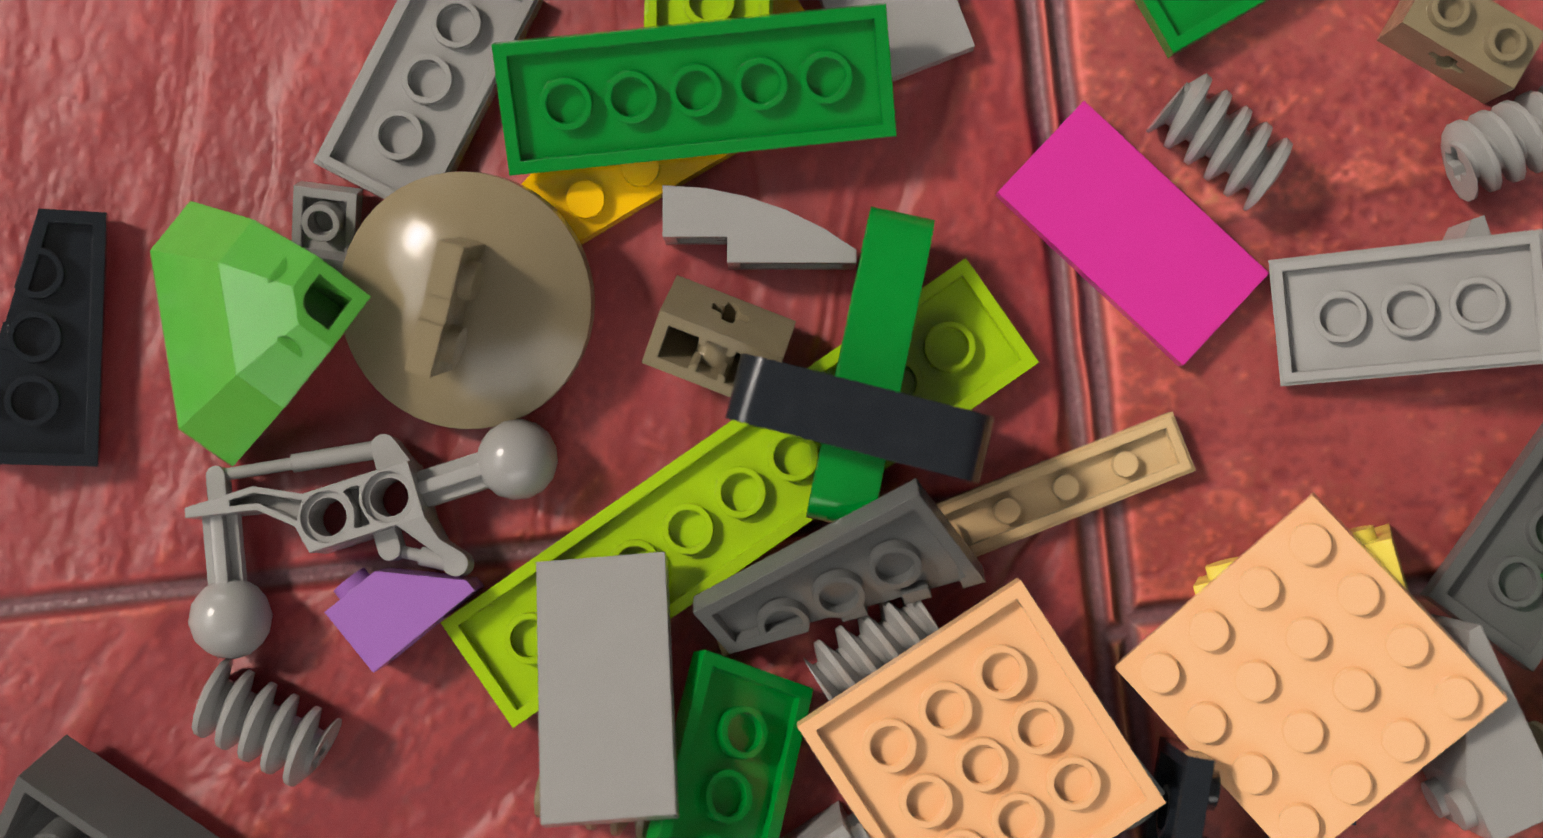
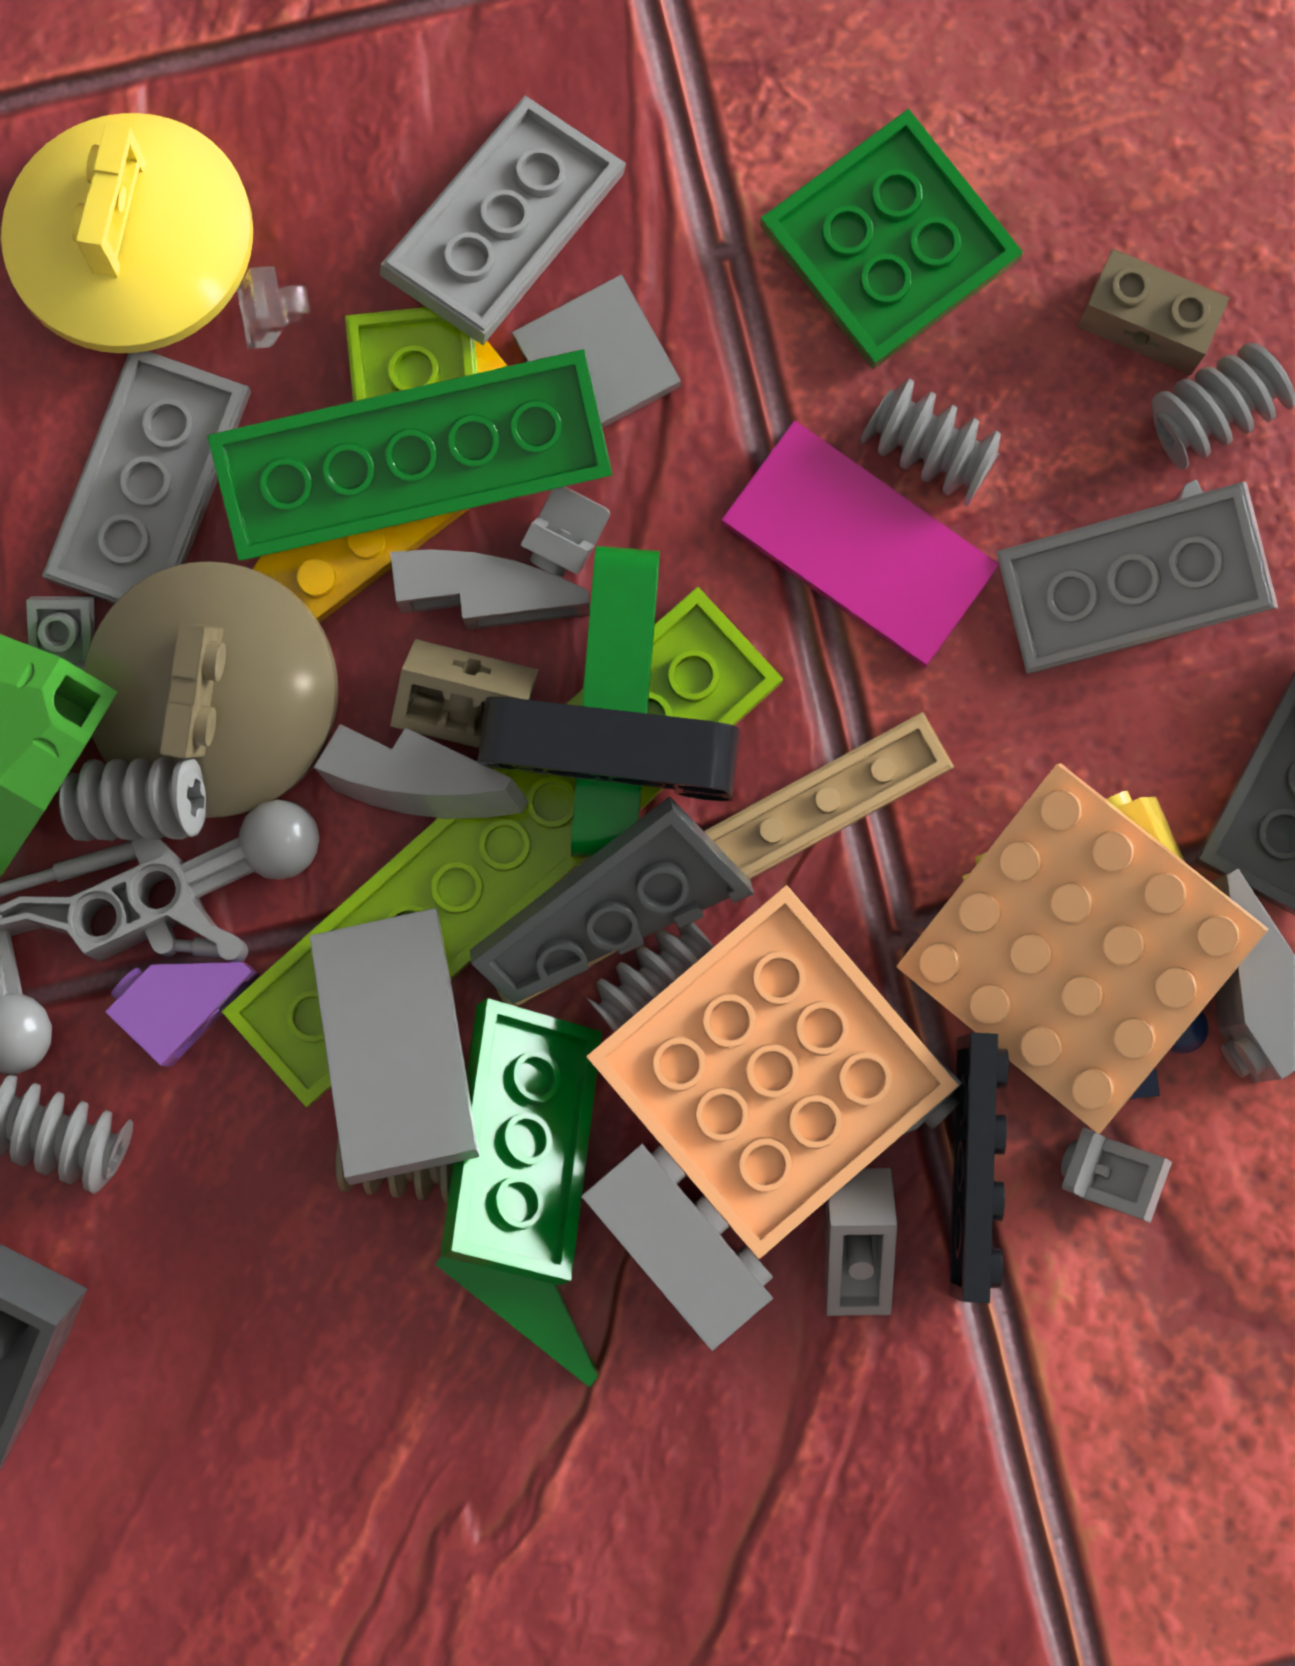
camera: 10 degrees left, 5 degrees down
none -> light grey piece [59,757,206,841]
none -> light grey slope [314,724,529,819]
none -> light grey bracket [521,486,610,577]

